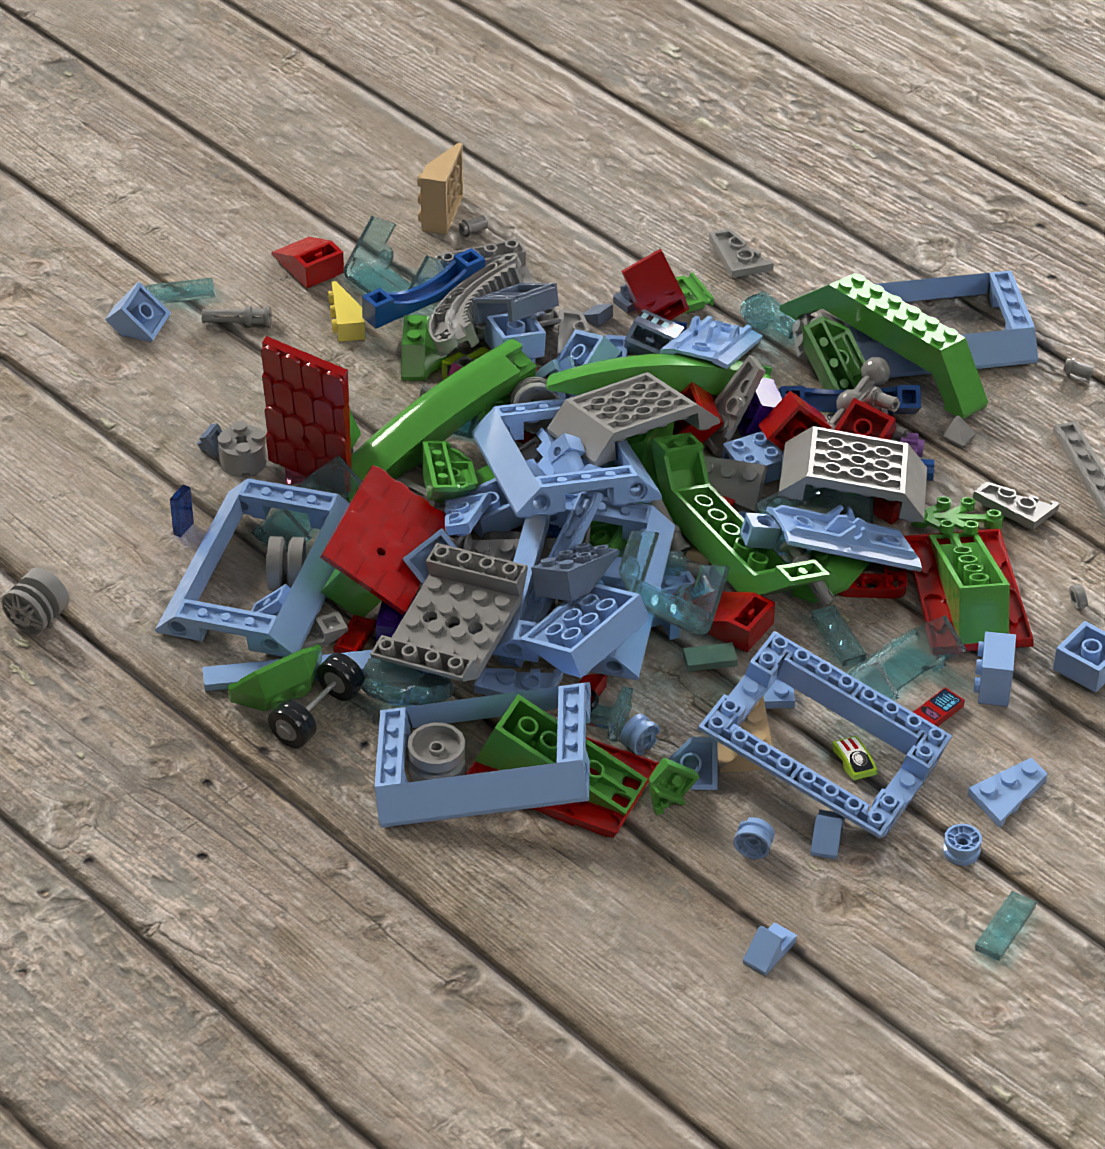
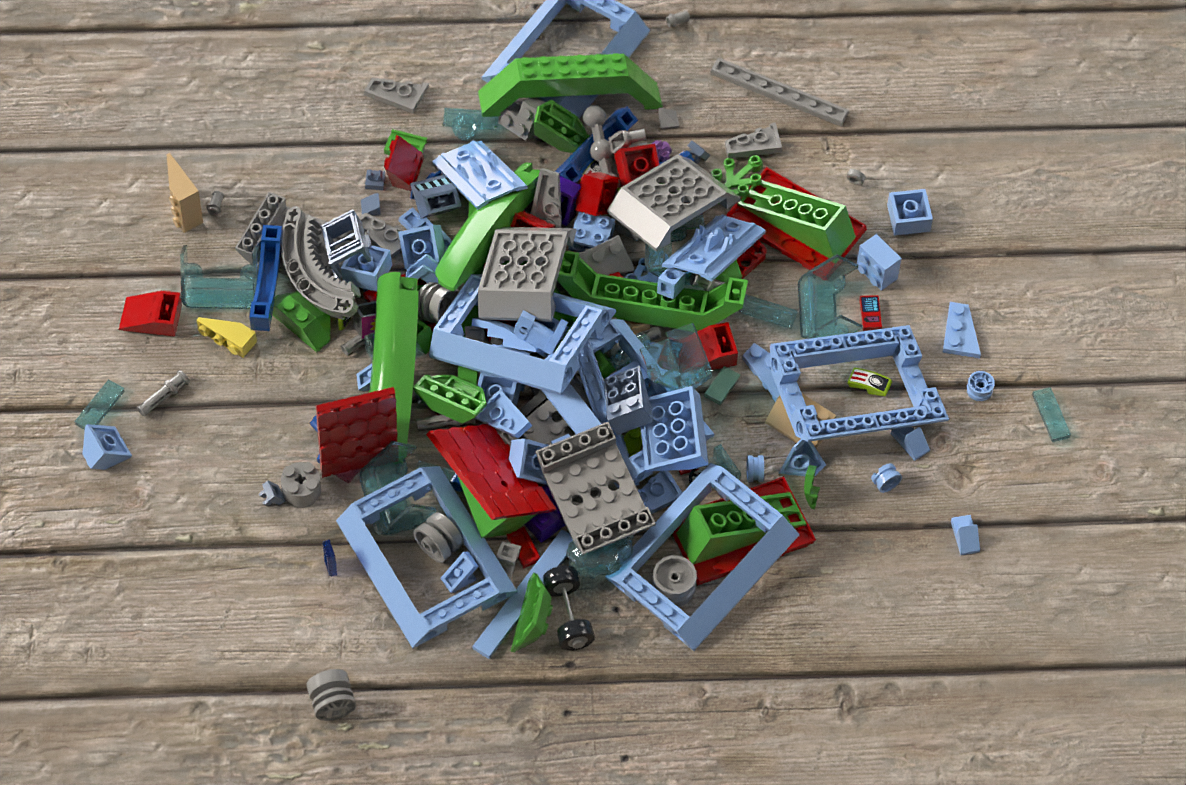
camera: 50 degrees left, 15 degrees up
none -> sand blue tile [687,140,710,164]

